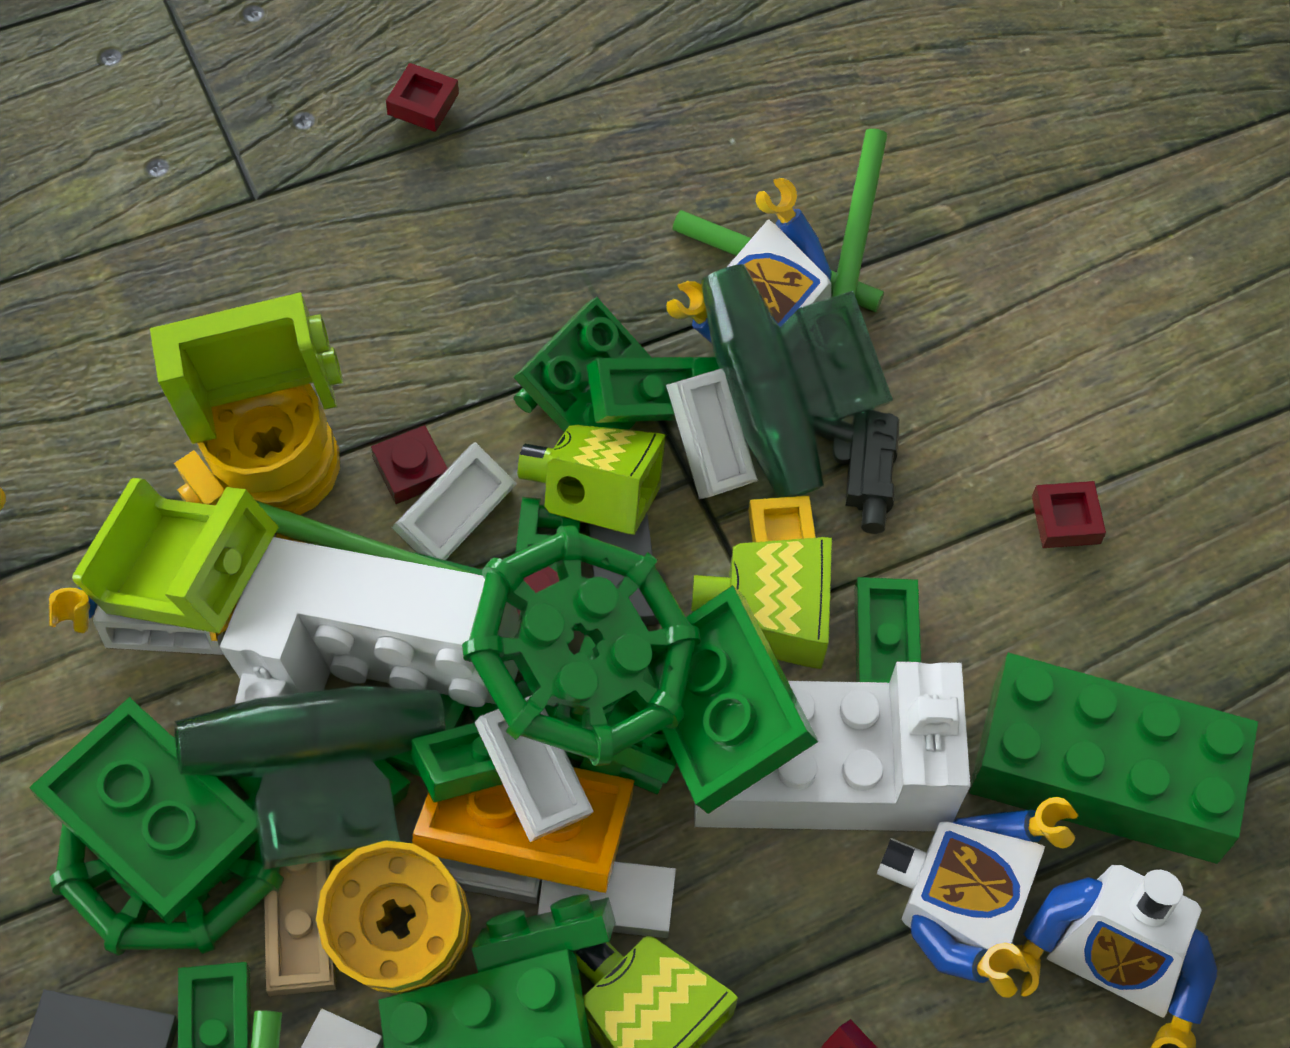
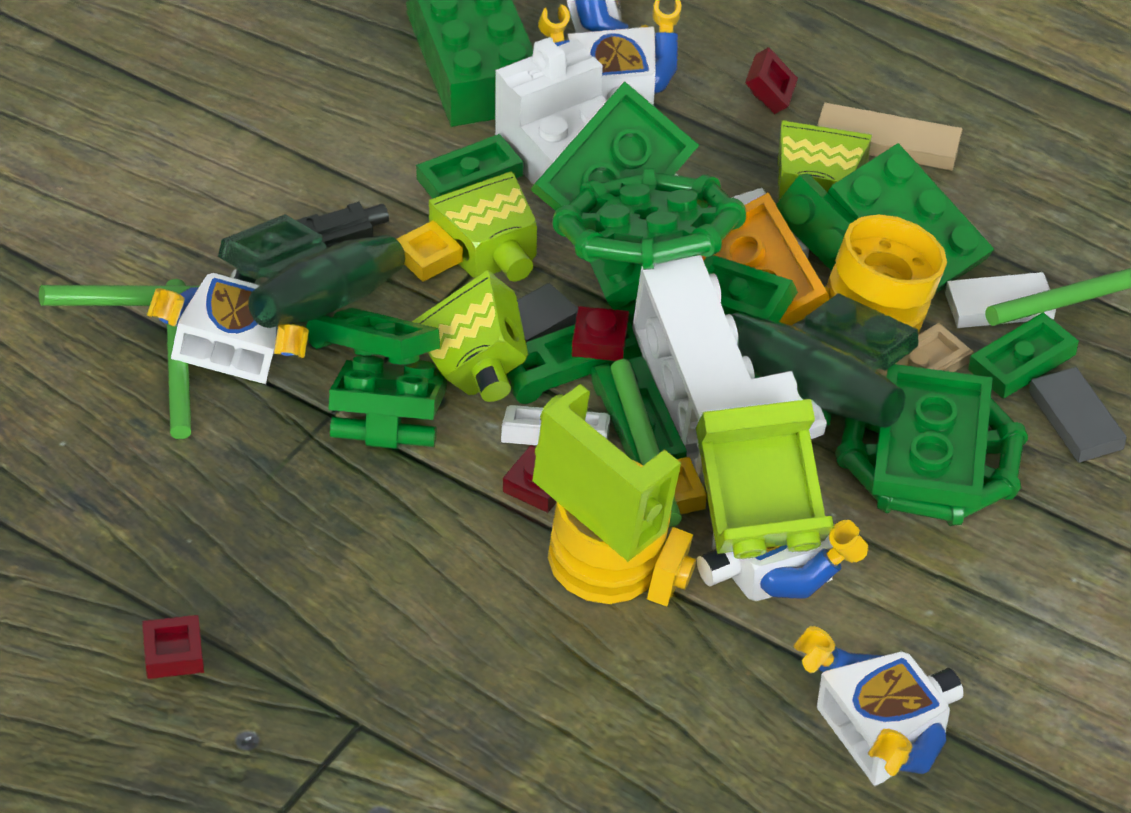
camera: 120 degrees left, 15 degrees down
white tile [475,695,594,842] -> none
white tile [666,368,758,499] -> none
dark red plate [1032,481,1106,548] -> none

